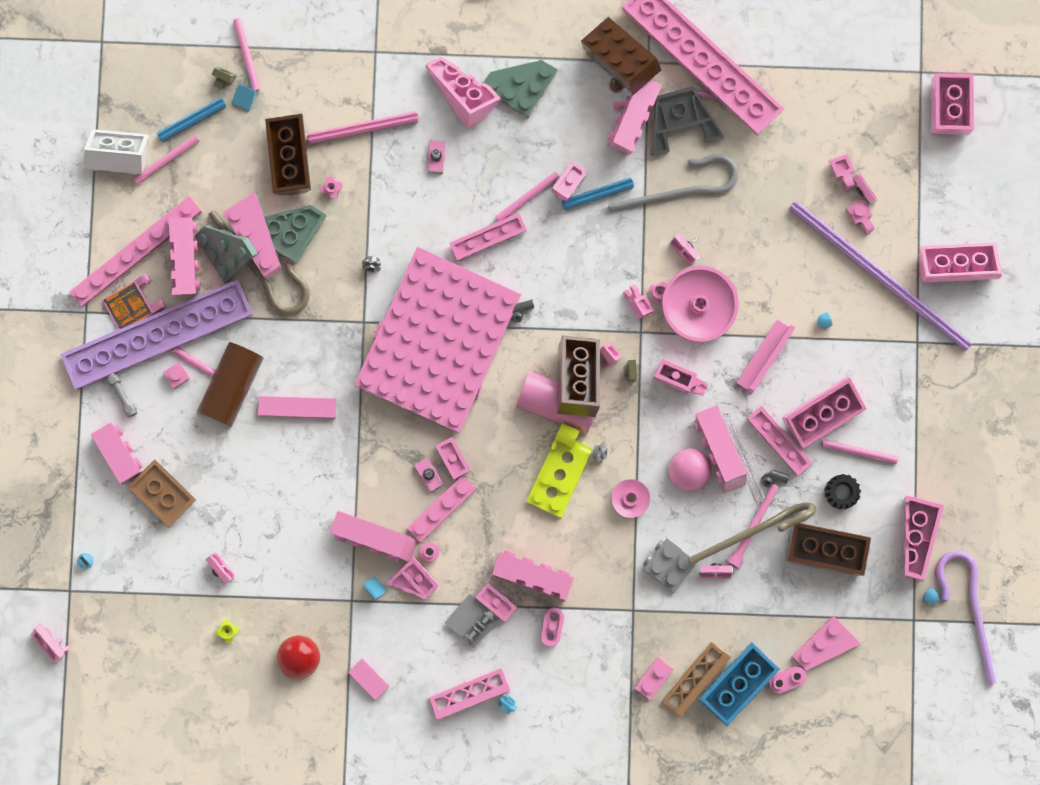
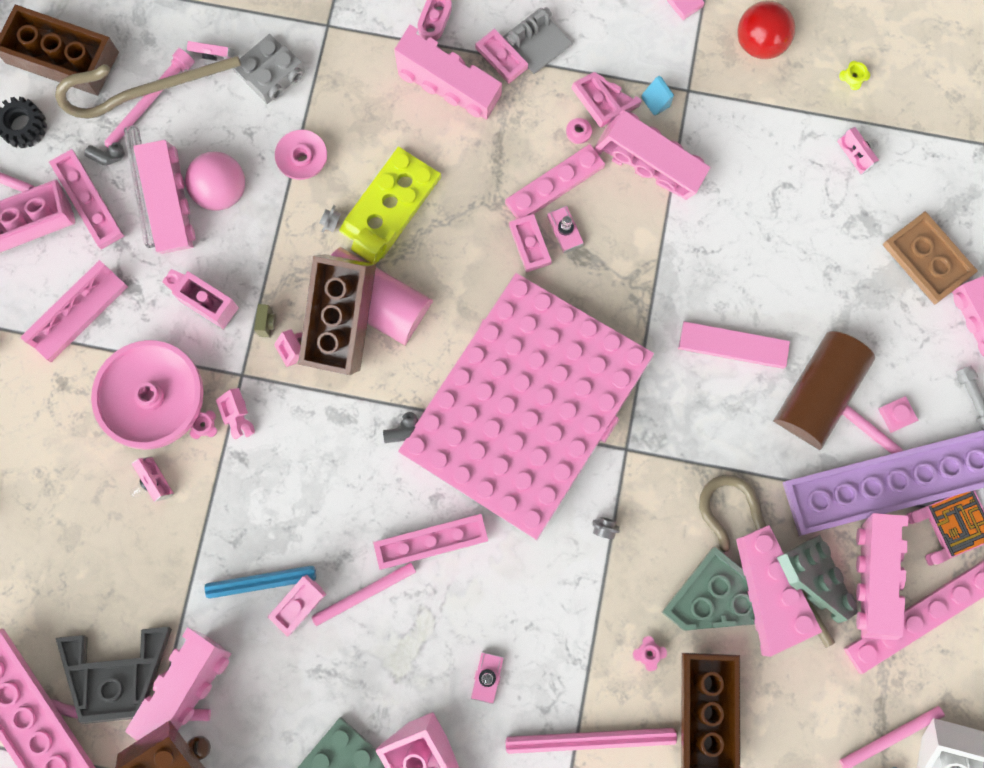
camera: 165 degrees left, 5 degrees down
light grey piece [609,154,738,211] -> none

